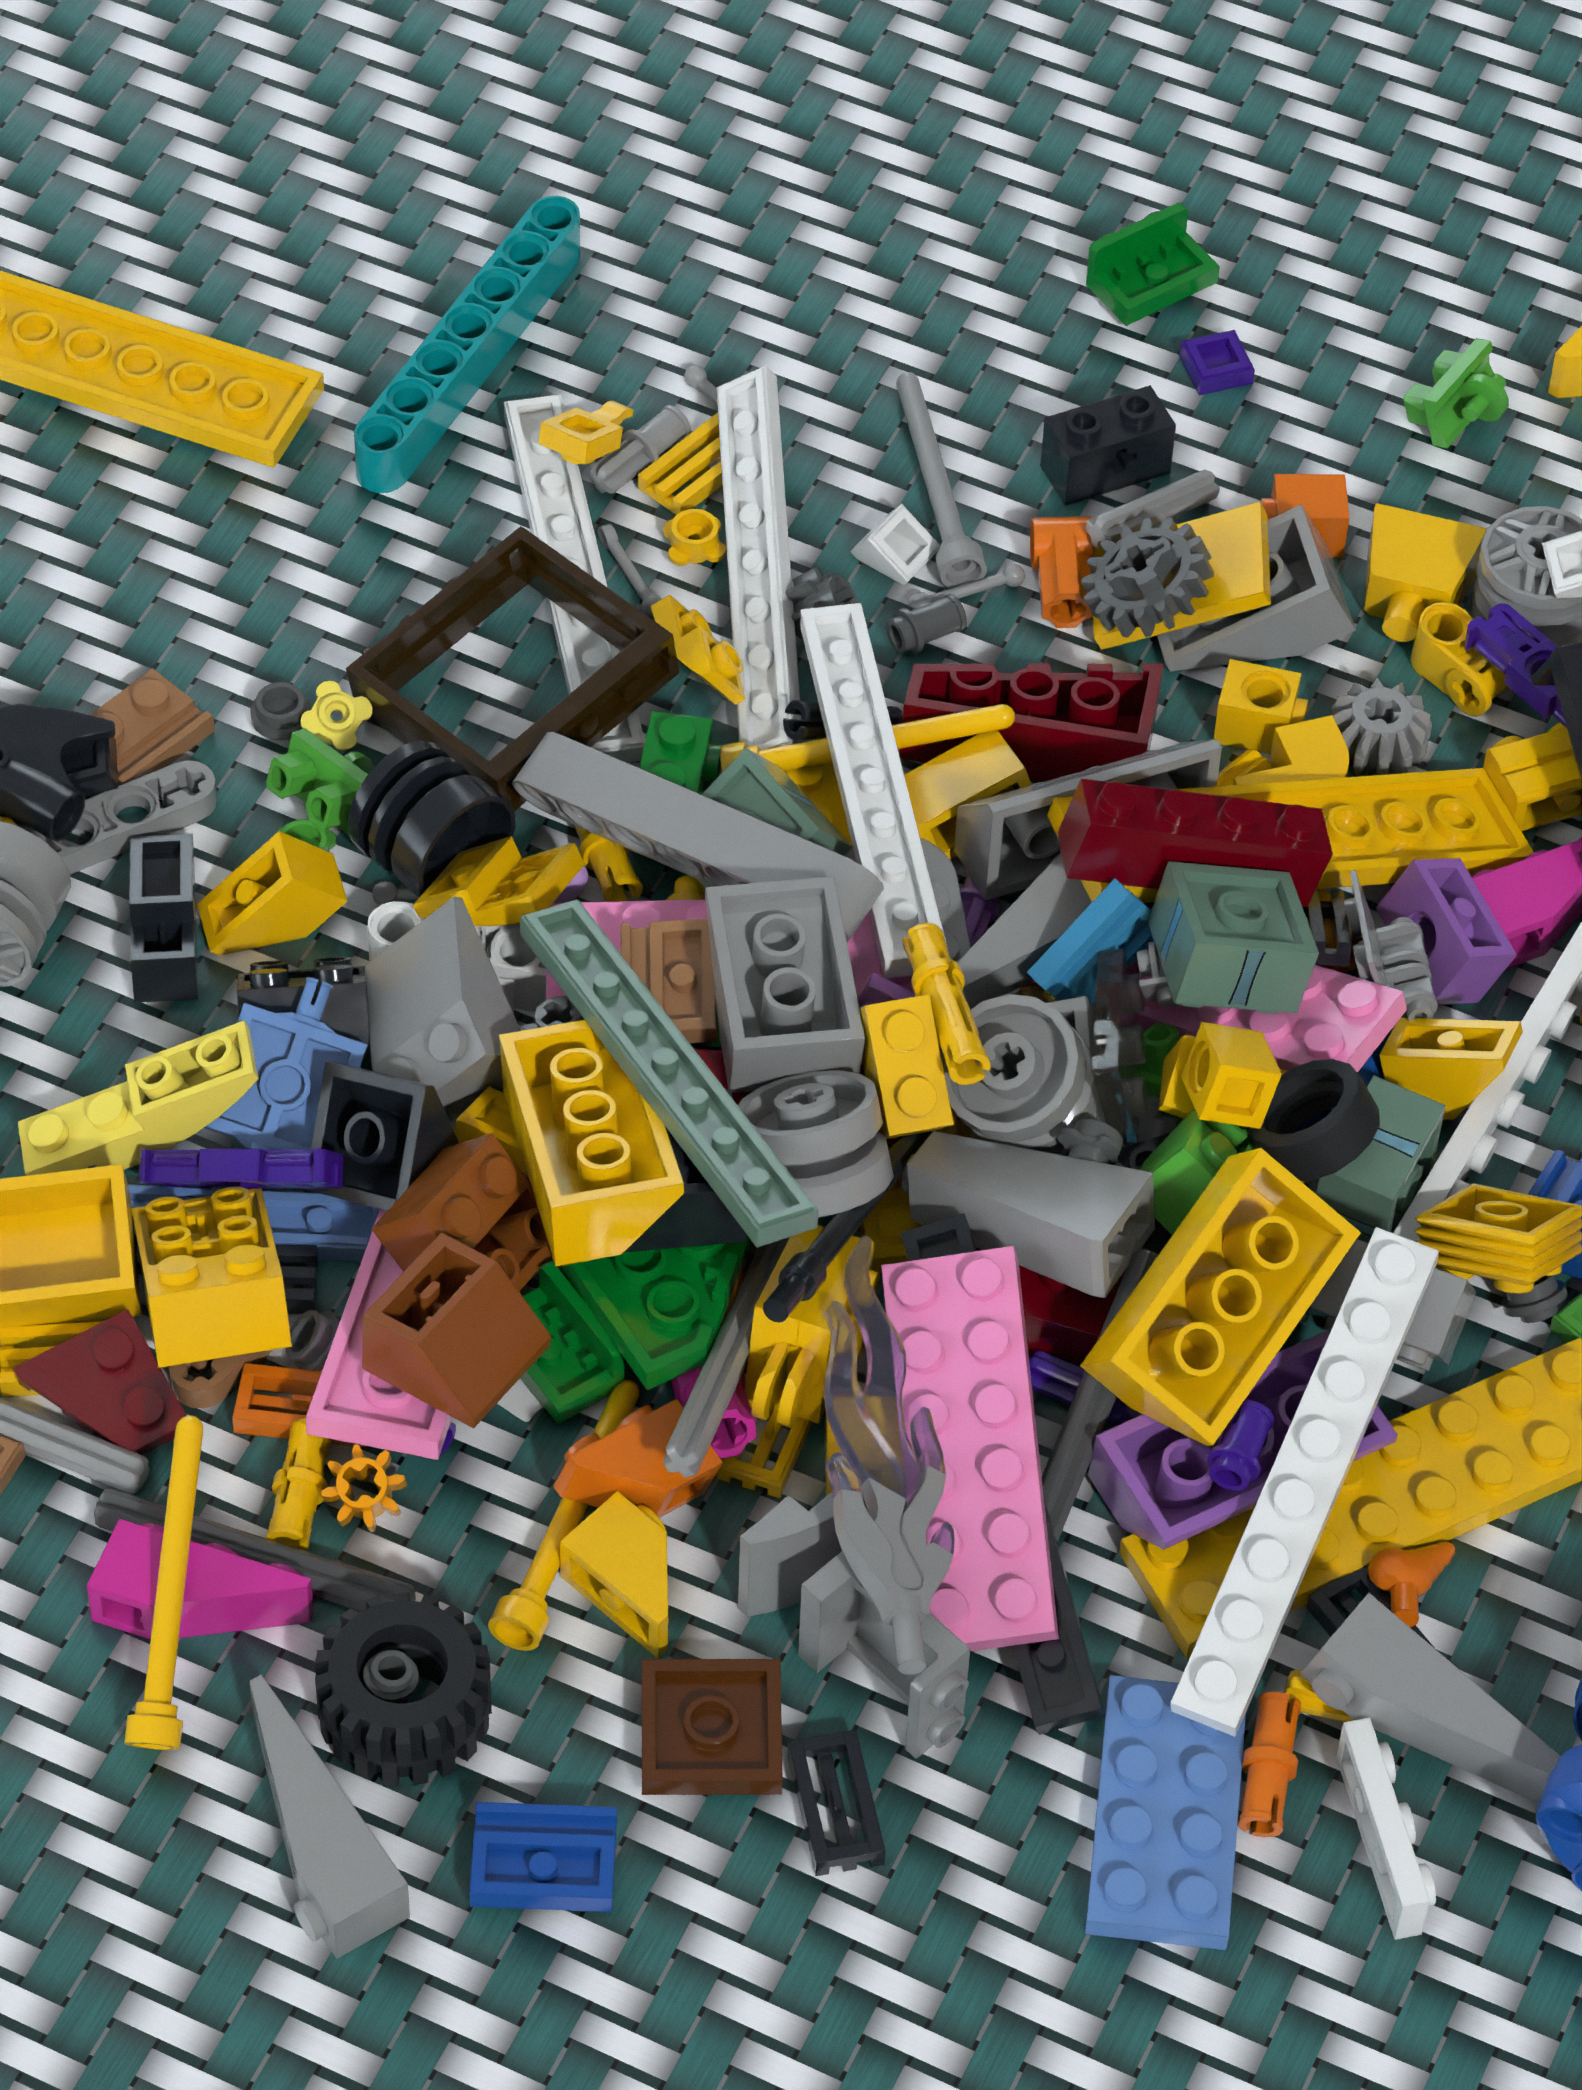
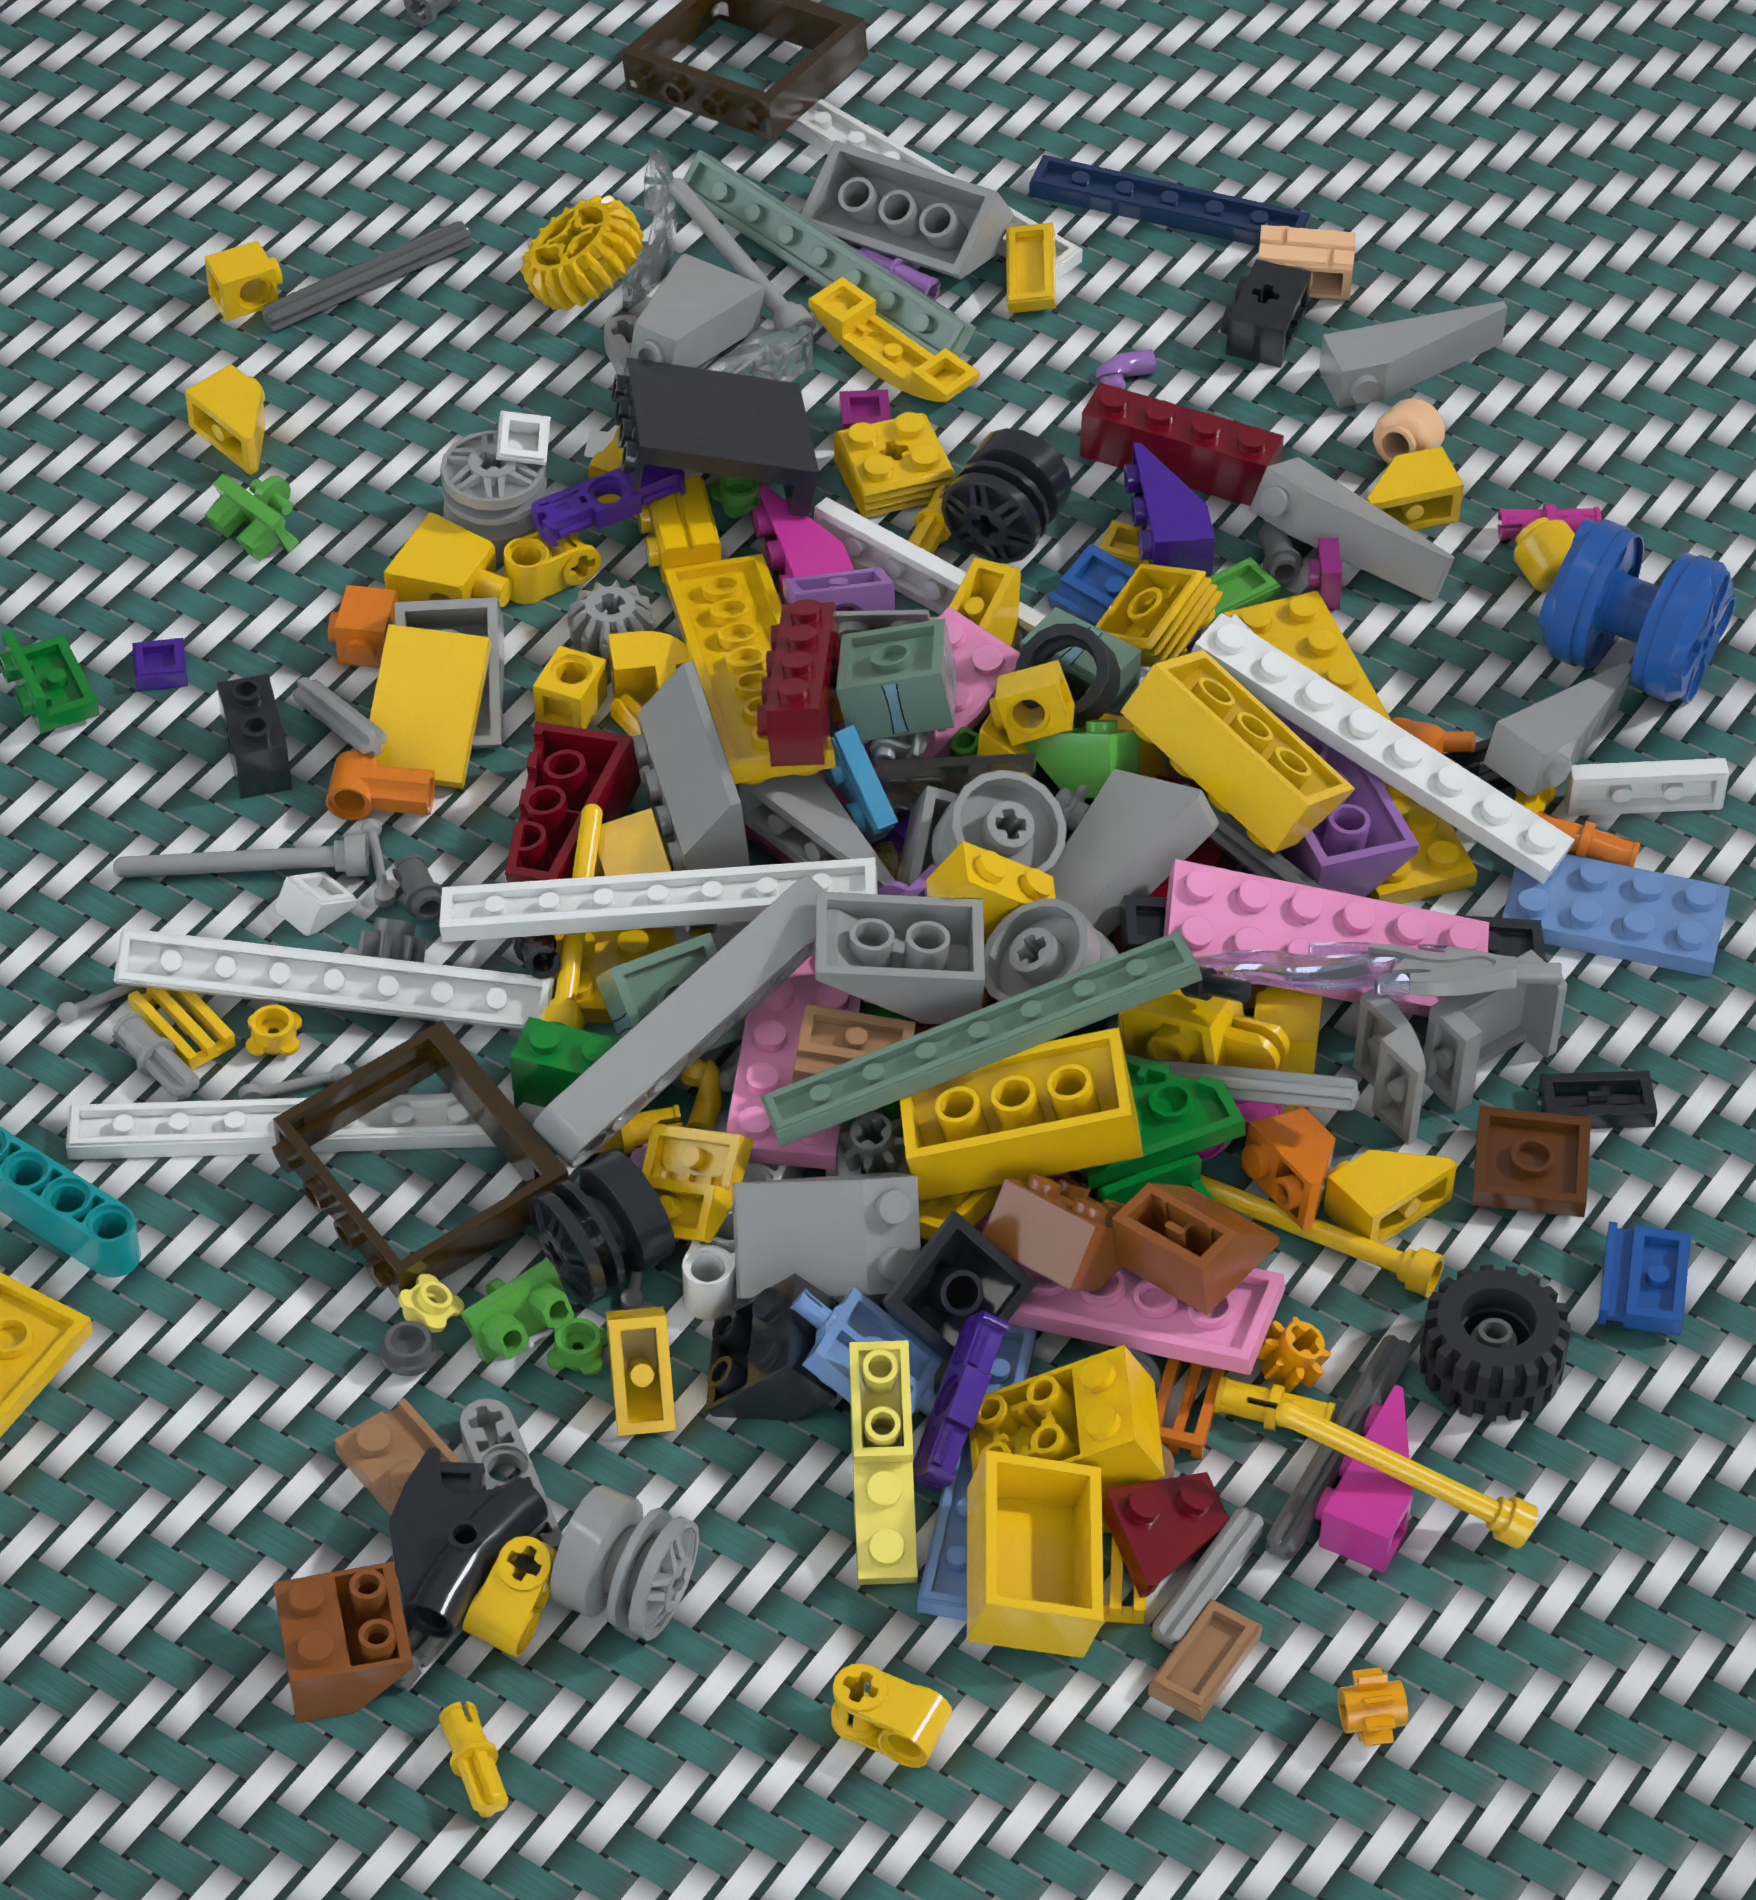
camera: 80 degrees left, 5 degrees down
black slope [129,833,198,1003] -> none
light grey slope [249,1674,410,1959] -> none
yellow plate [538,401,634,464] -> none
yellow slope [650,594,745,705] -> none
yellow pin [902,923,991,1085] -> none
dark grey gear [1081,517,1214,638] -> none
dark purple pin [1207,1400,1274,1491] -> none

